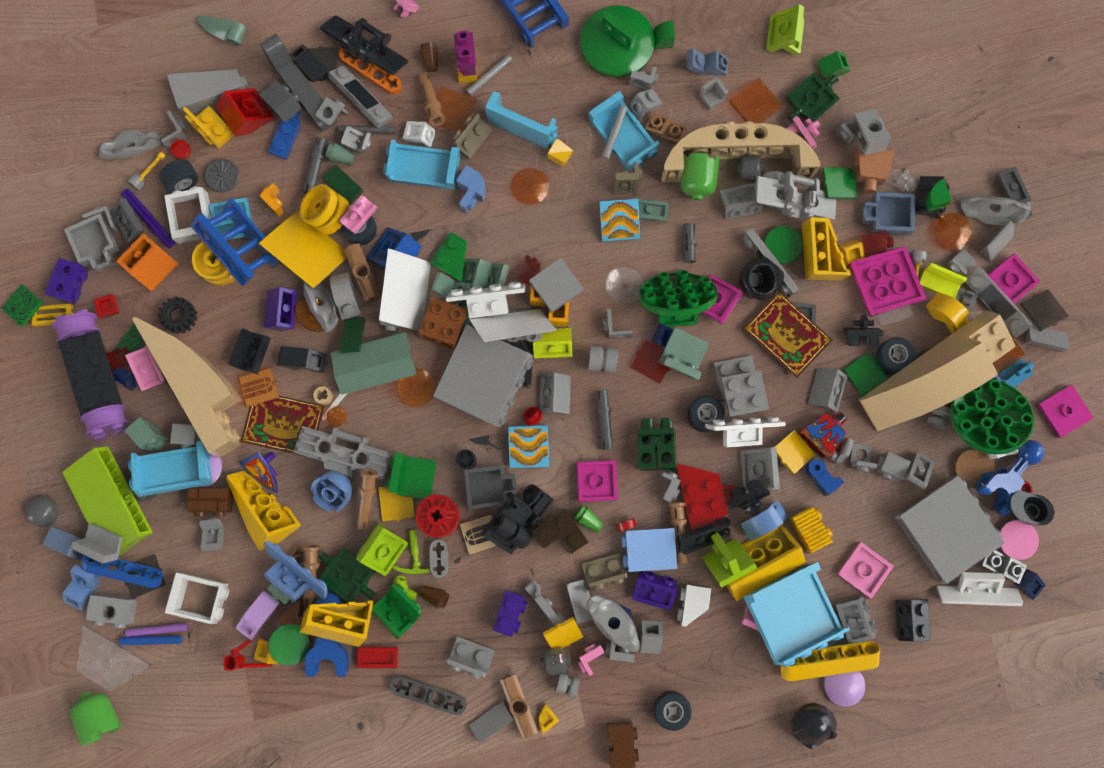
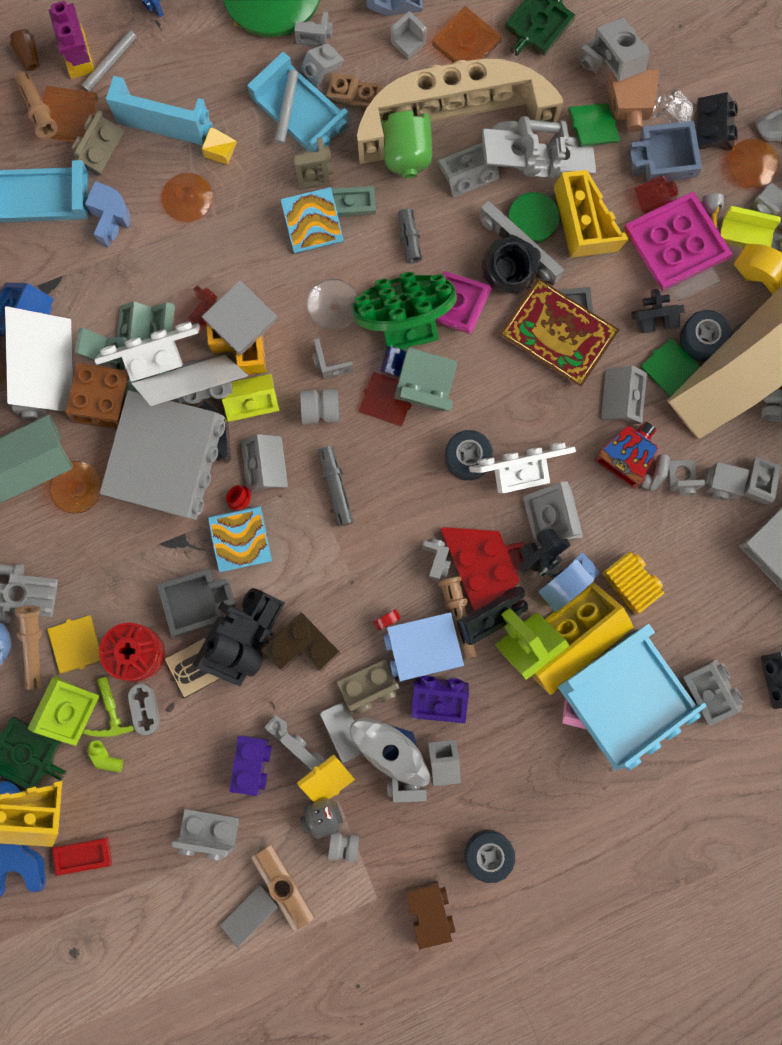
camera: 10 degrees left, 0 degrees up
green bracket [371,583,422,640] -> none
green bracket [386,452,437,499] -> none
dark grey beam [390,676,467,715] -> none
white bracket [403,121,435,147] -> none
reddish brown cone [418,585,450,609] -> none
green wing [430,232,468,282] -> none
black wheel [456,449,477,470] -> none
yellow tile [539,704,559,734] -> none
bright green cone [573,505,604,533] -> none
dark pink plate [576,460,618,502] -> none
bright pink bracket [578,643,605,676] -> none
dark green hips [637,418,678,471] -> none
white slope [677,585,711,627] -> none
light grey bracket [713,356,769,418] -> none
dark grey head [738,155,765,181] -> none
yellow piece [775,430,815,475] -> none
yellow beam [780,641,880,681] -> none
bright pink hips [786,116,821,149] -> none
black helmet [791,703,837,749] -> none
blue leg [806,459,845,496] -> none
lavender dish [824,671,865,707] -> none
bright pink tile [837,542,894,599] -> none
yellow slope [839,239,864,266] -> none
green brick [926,179,952,212] -> none

